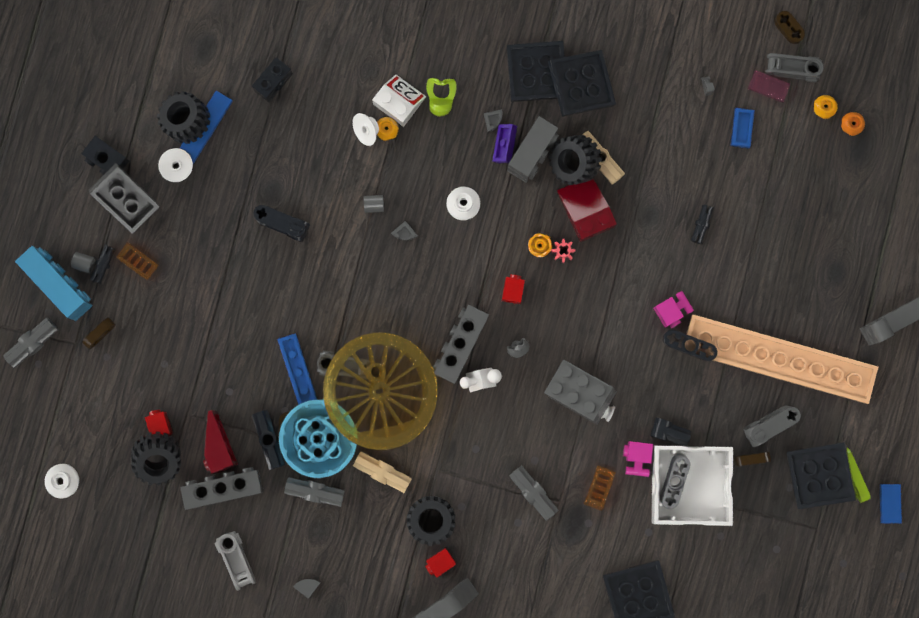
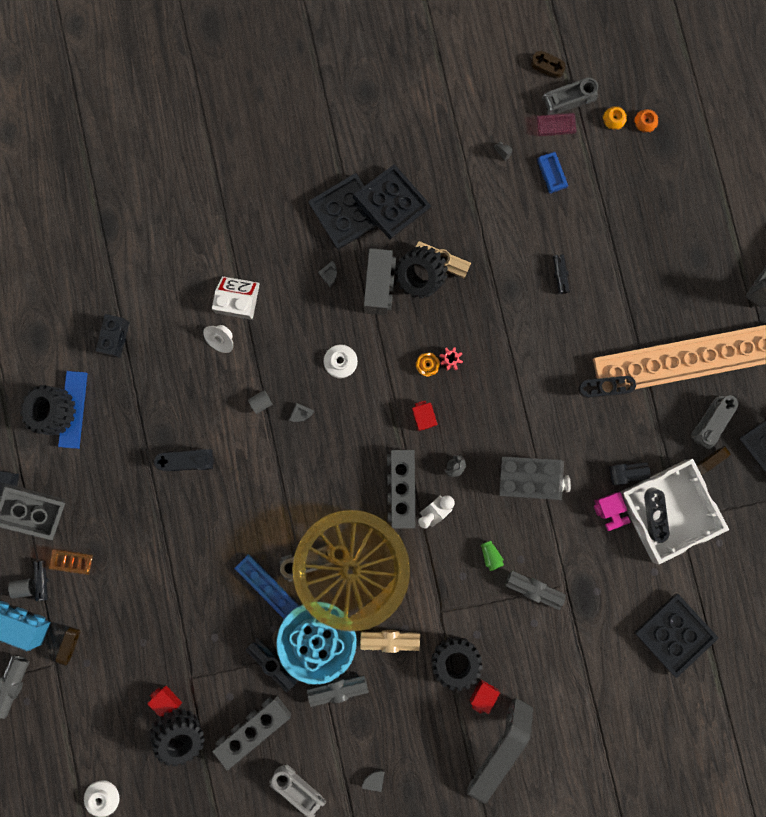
camera: 25 degrees left, 0 degrees up
white piece [158,148,193,182] -> none
dark red slope [203,410,238,474] -> none
light orange plate [377,117,399,141] -> none
lime piece [426,78,457,117] -> none
dark purple plate [492,124,517,163] -> none
dark red slope [557,179,617,242] -> none
clear orange slope [584,466,616,511] -> none
dark pink brick [653,291,694,328] -> none
none -> bright green cone [481,541,504,571]

